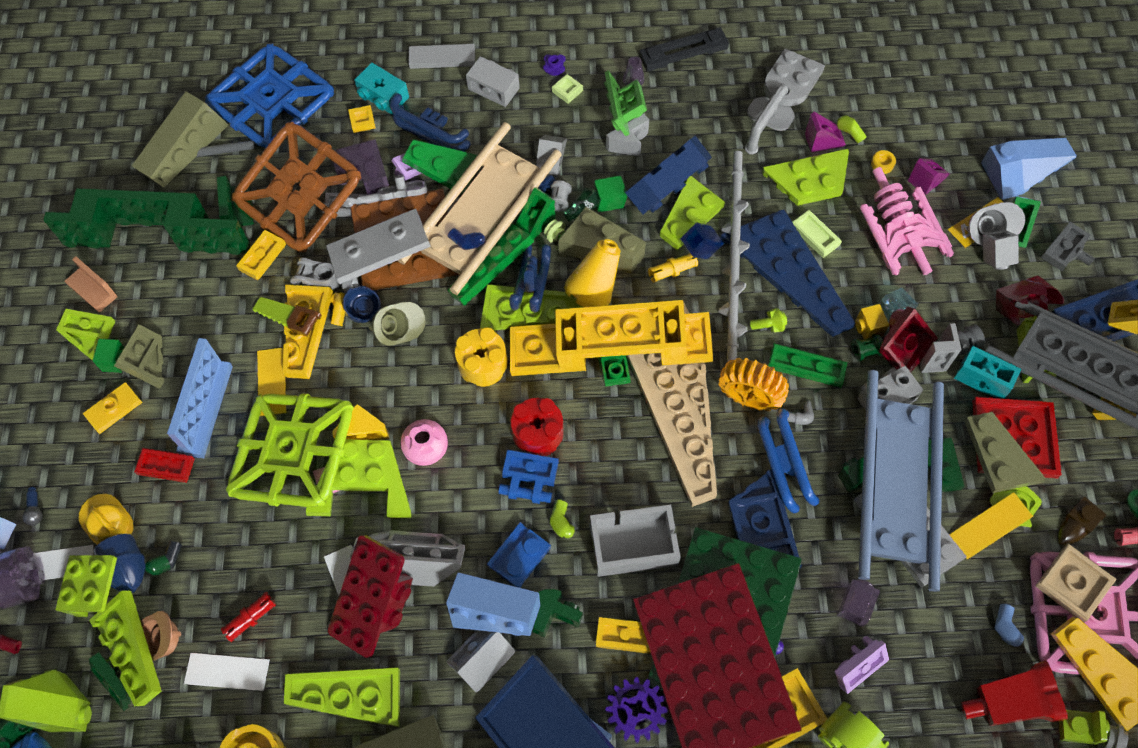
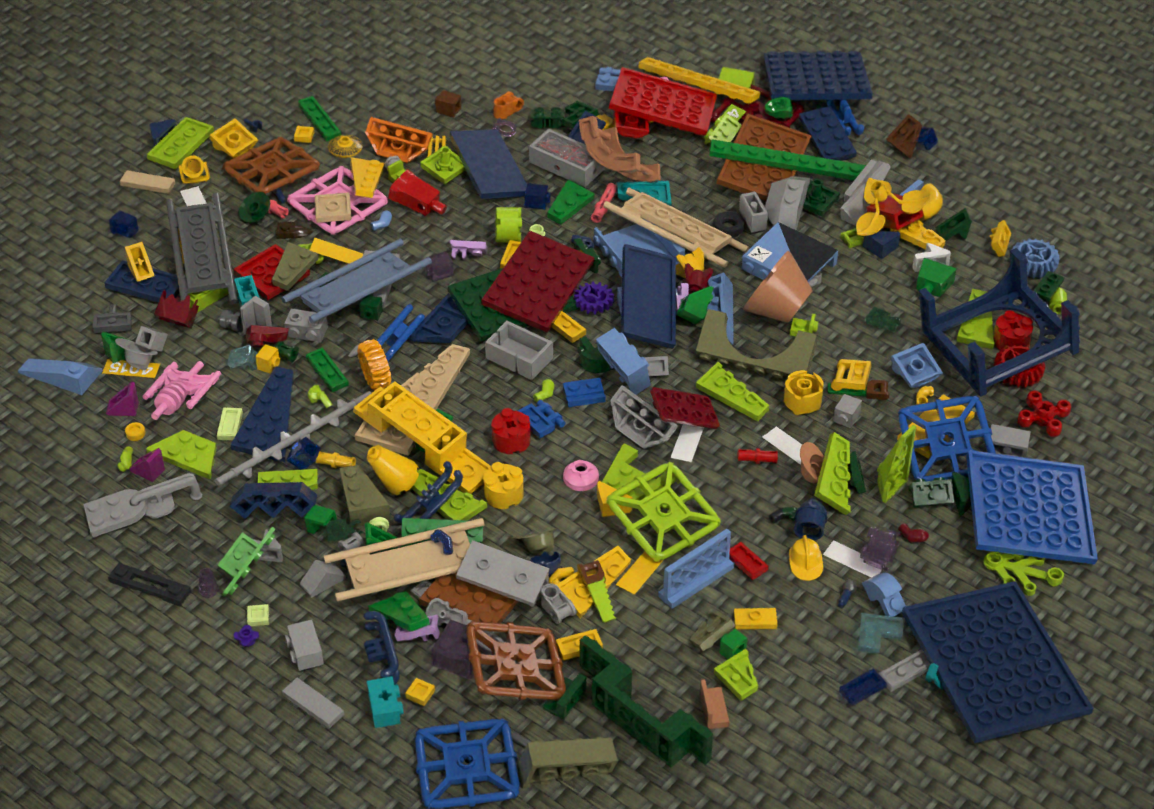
camera: 140 degrees left, 20 degrees down
lime bracket [55,555,117,617] -> none

